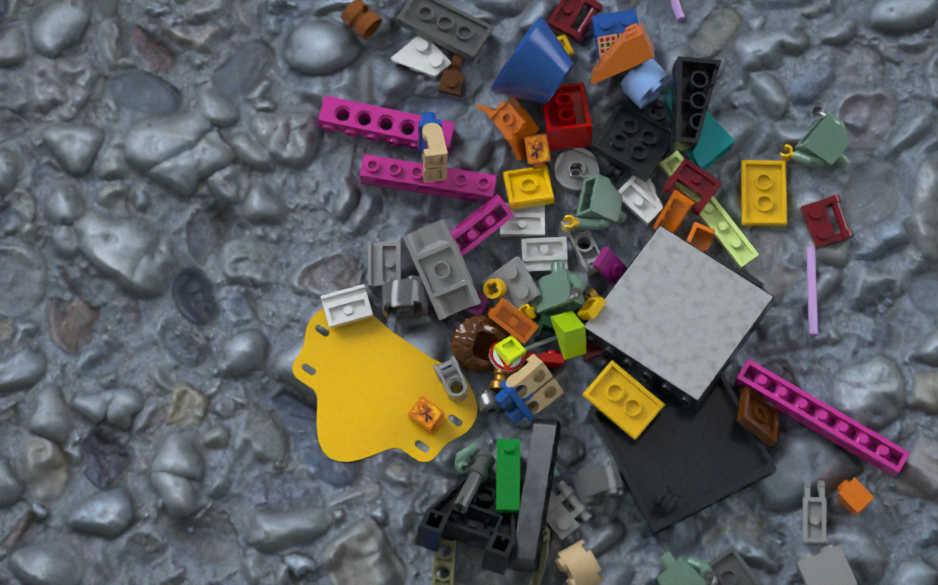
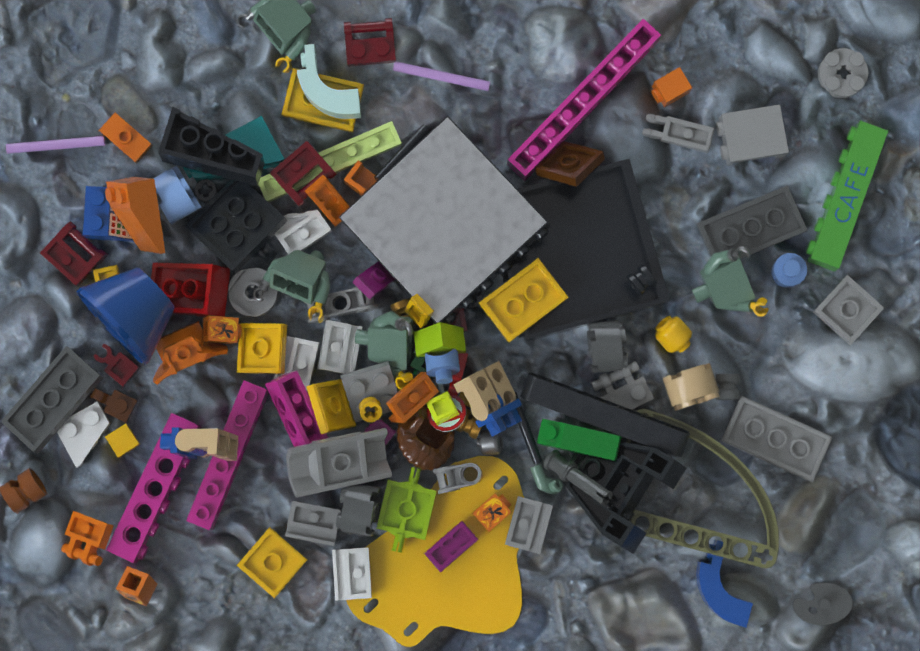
camera: 80 degrees left, 10 degrees up
none -> orange plate [61,511,114,566]
none -> dark red plate [94,344,140,387]
none -> orange plate [99,112,153,164]
none -> yellow tile [105,423,140,458]
none -> orange brick [116,566,157,606]
none -> yellow plate [236,527,308,598]
none -> light aqua arch [297,44,361,119]
none -> yellow plate [306,379,356,435]
none -> lime plate [376,467,437,553]
none -> magenta plate [424,521,478,573]
none -> medium blue piece [425,349,460,384]
none -> light grey plate [505,496,553,554]
none -> black bar [515,392,543,465]
none -> yellow head [655,316,692,353]

